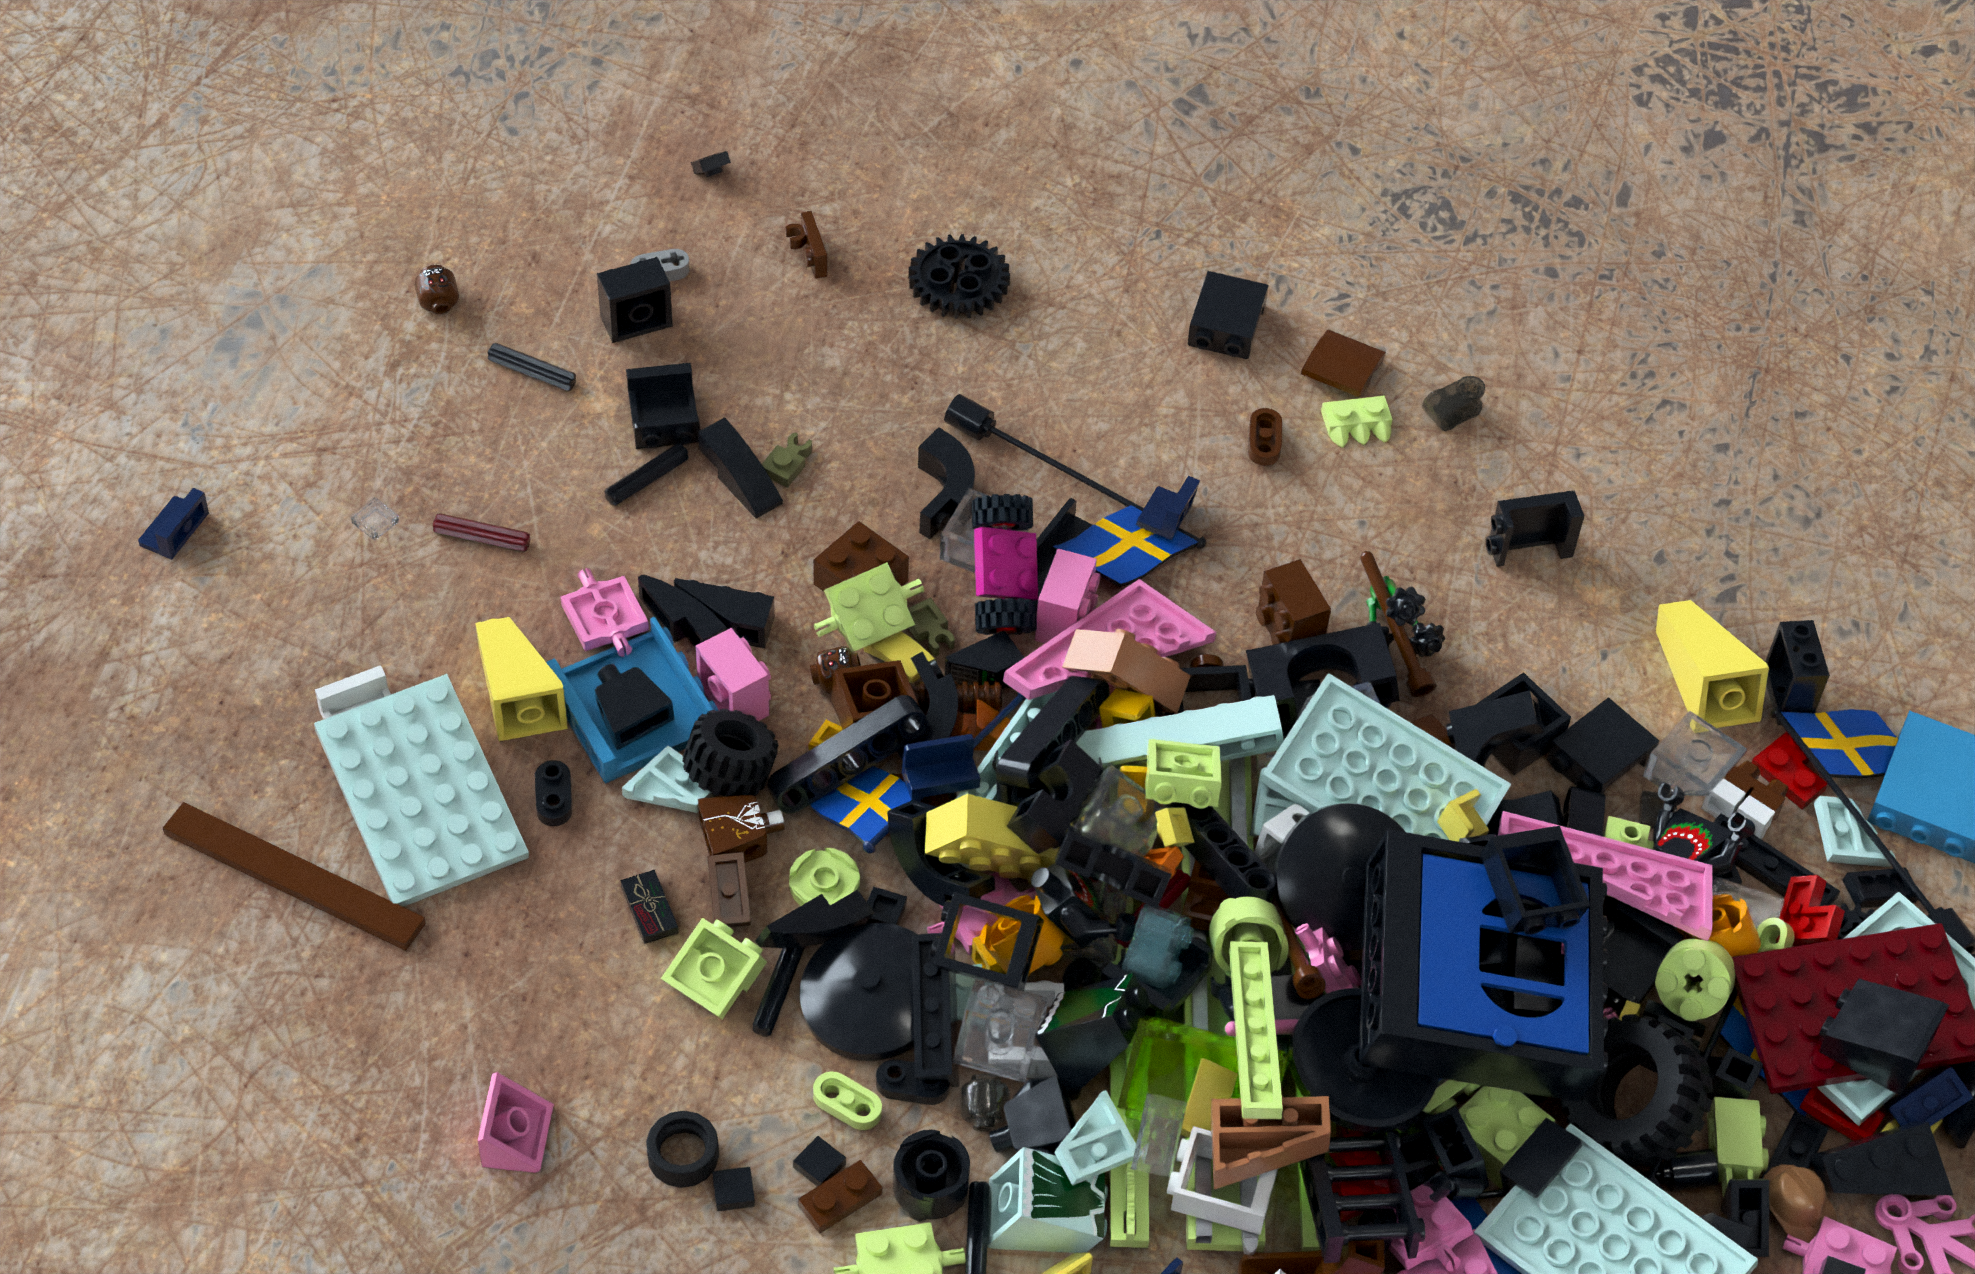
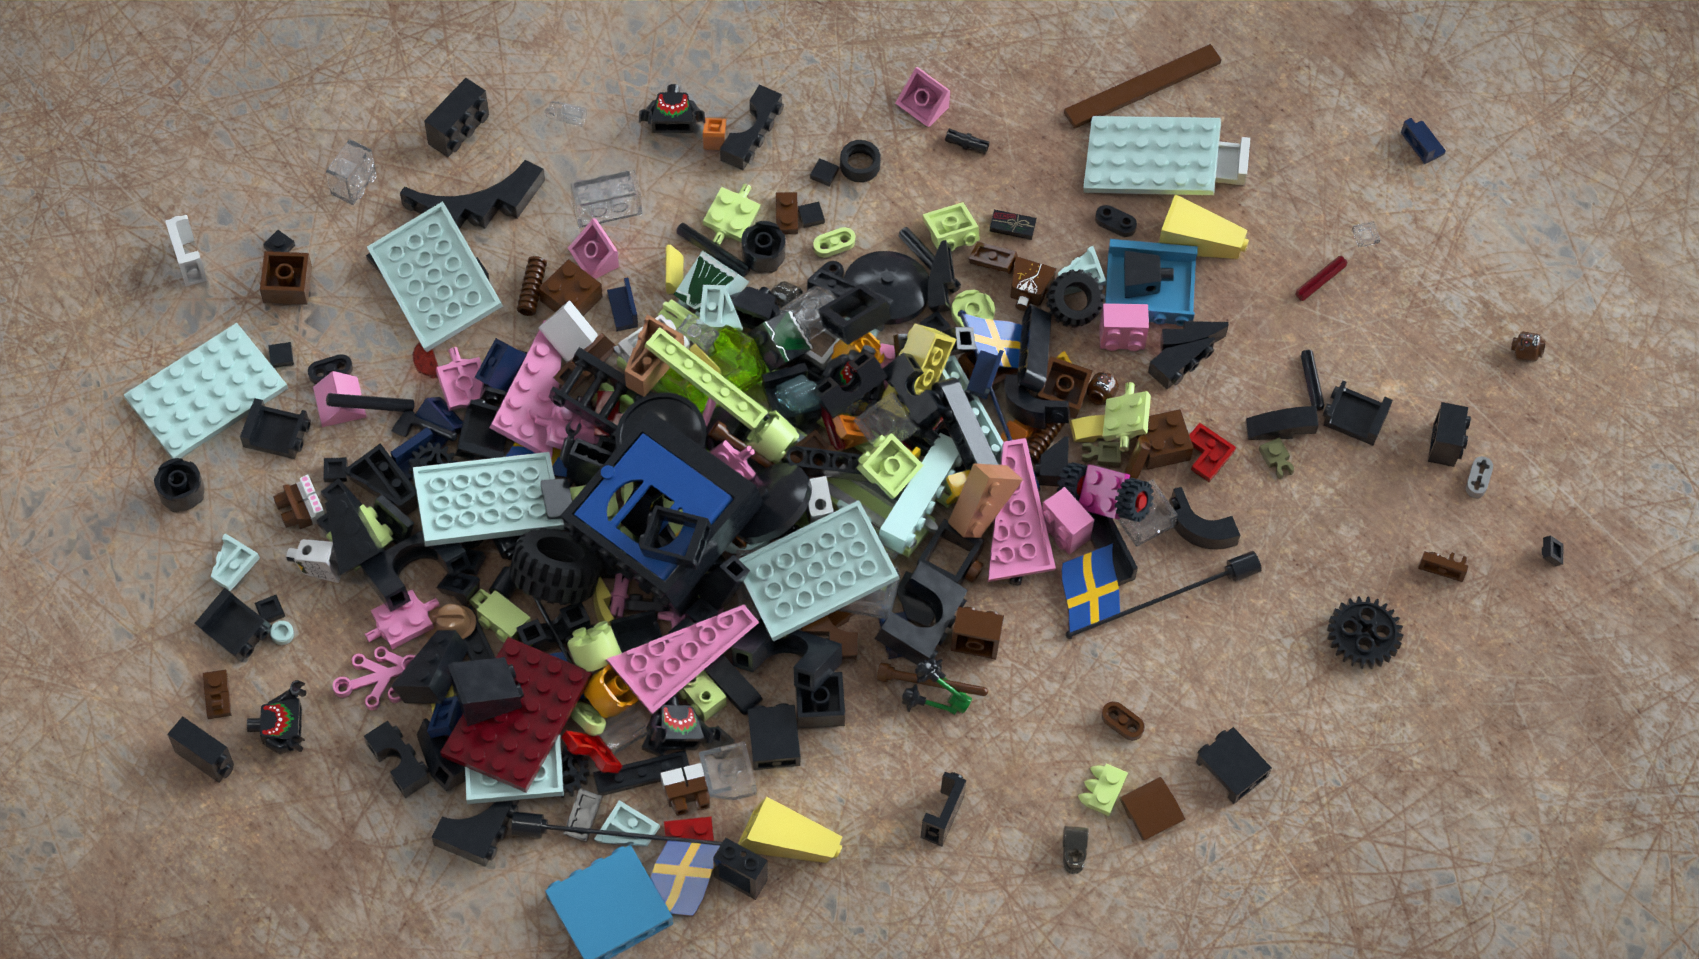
camera: 125 degrees right, 10 degrees up
black axle [487,343,576,391] -> none
bright pink plate [560,568,649,657] -> none
dark blue panel [1136,475,1200,540] -> none
light yellow plate [1155,808,1194,847] -> none
light yellow panel [1437,789,1489,842] -> none
none -> black pin [945,128,990,155]
none -> reddish brown slope [1124,436,1152,479]
none -> red plate [1189,422,1236,482]

